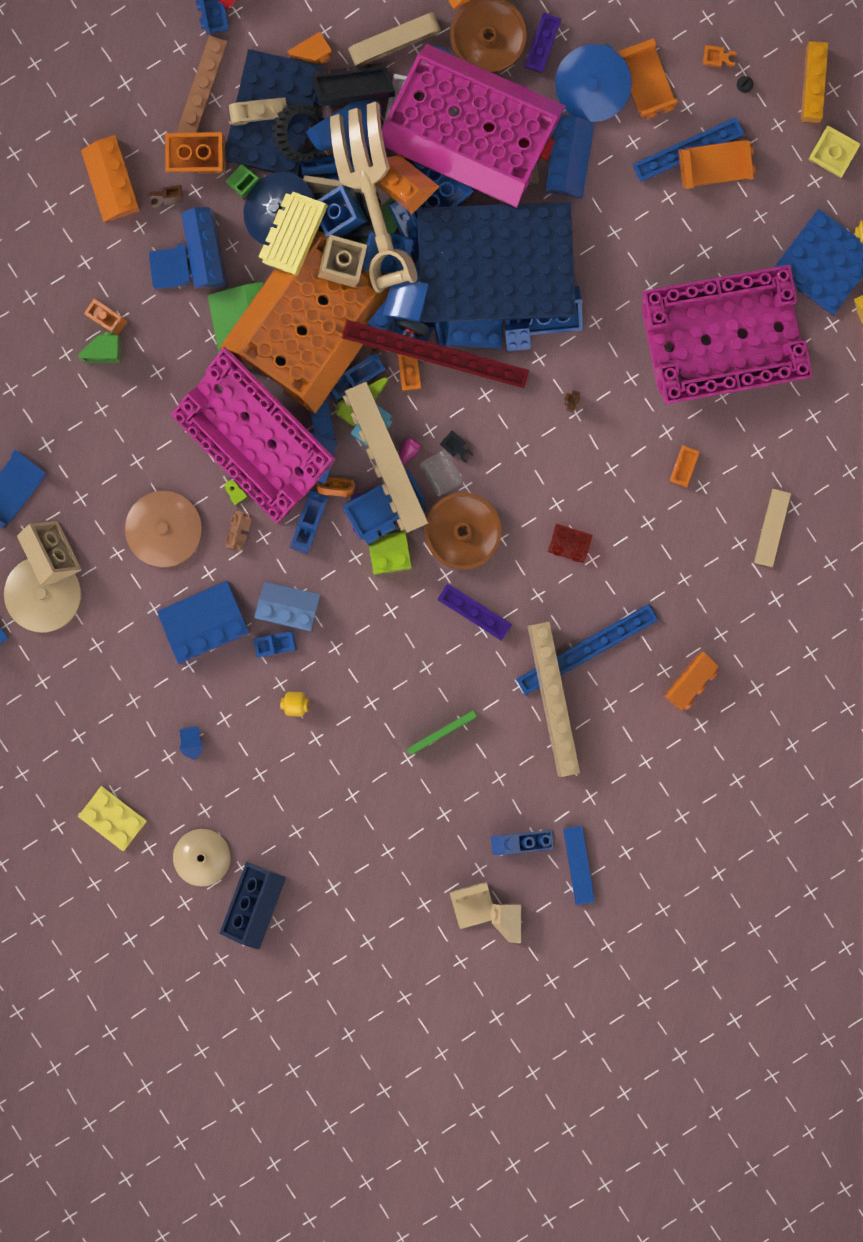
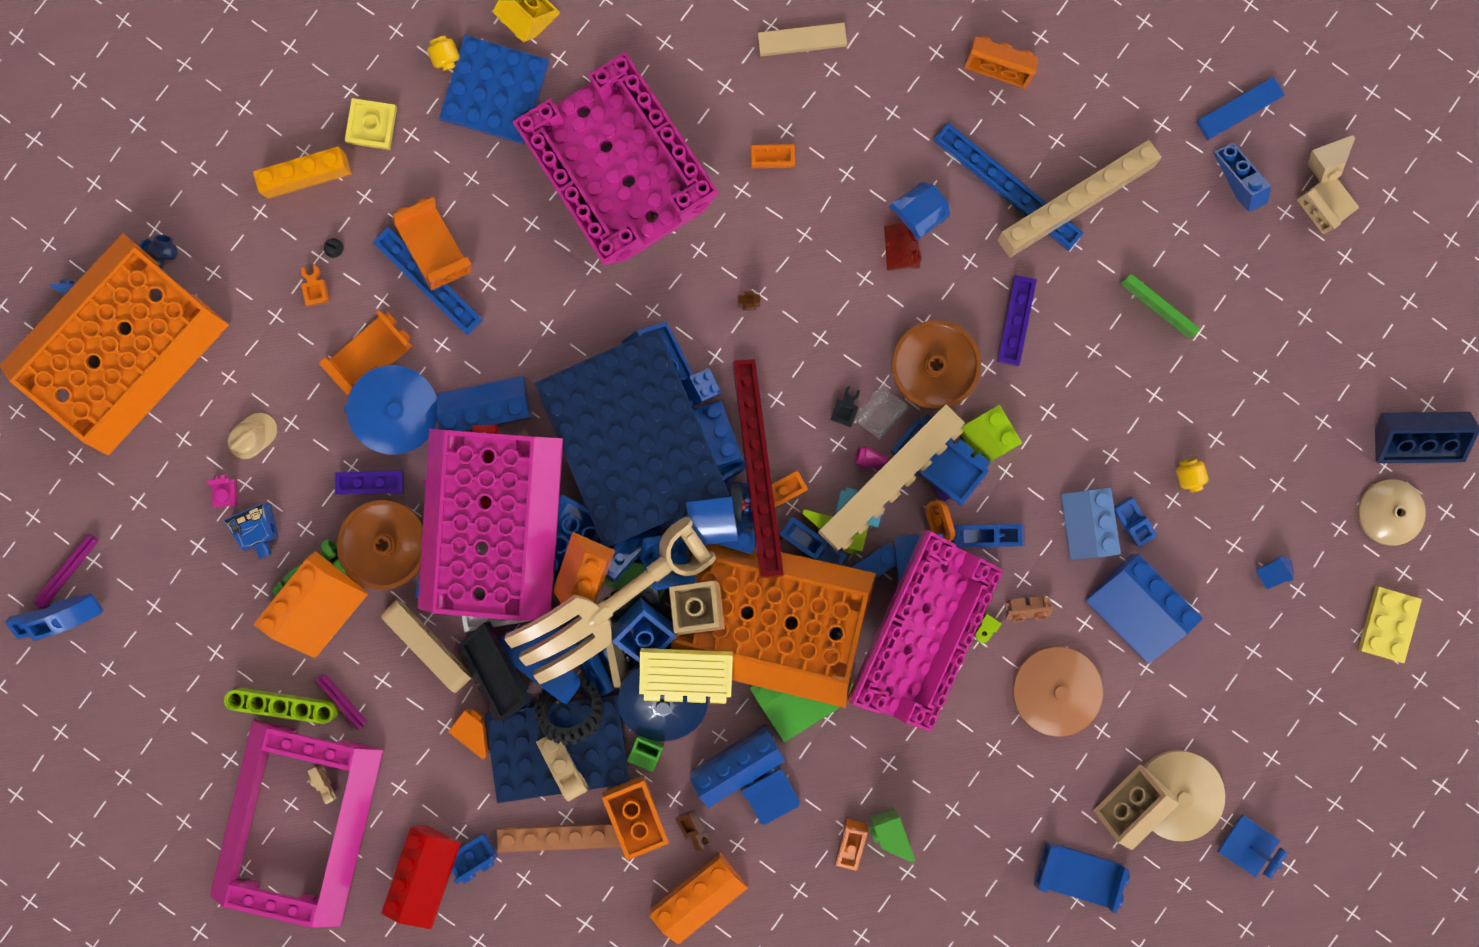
camera: 115 degrees left, 0 degrees up
none -> blue slope [889,182,950,240]

